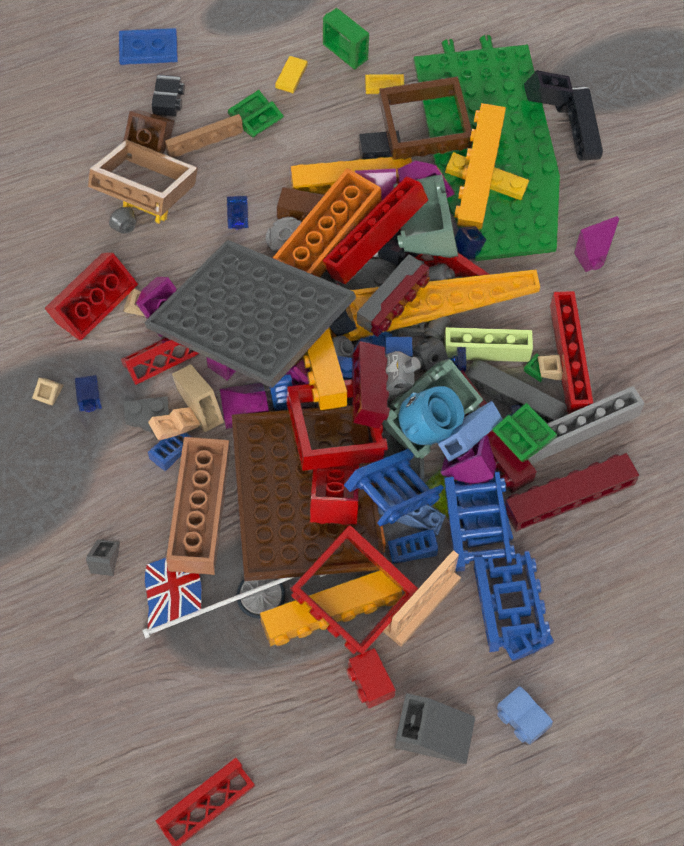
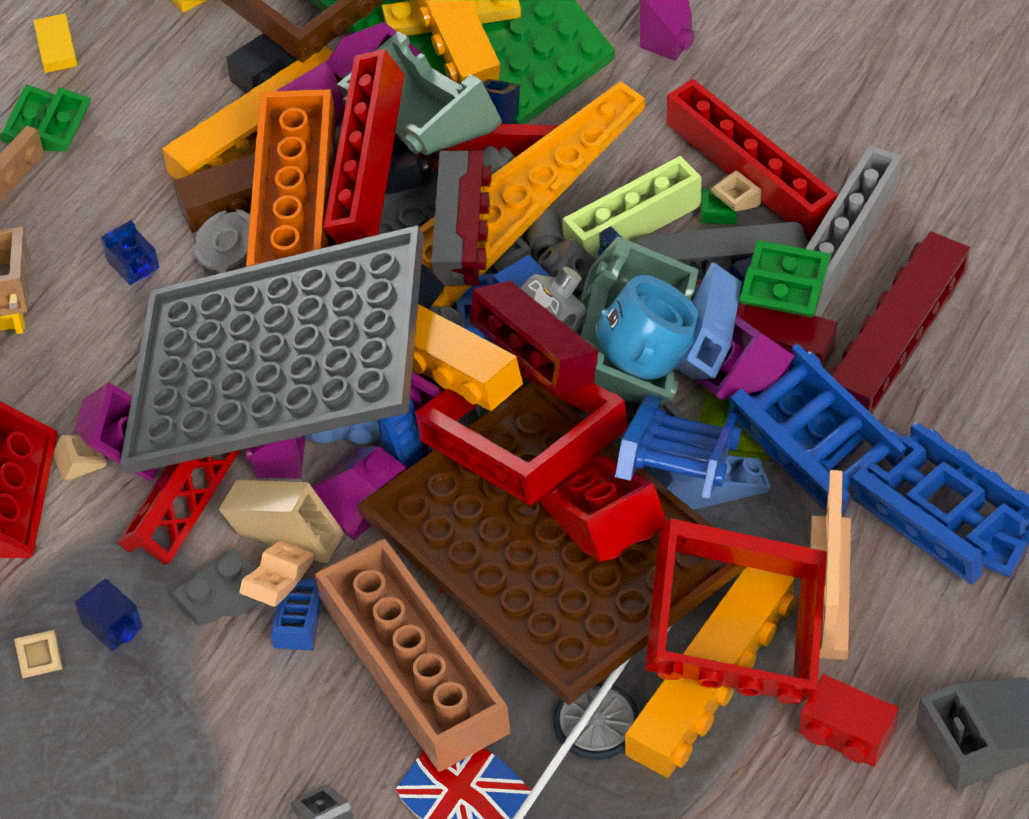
camera: 30 degrees left, 10 degrees down
blue slope [388,529,438,564] -> none

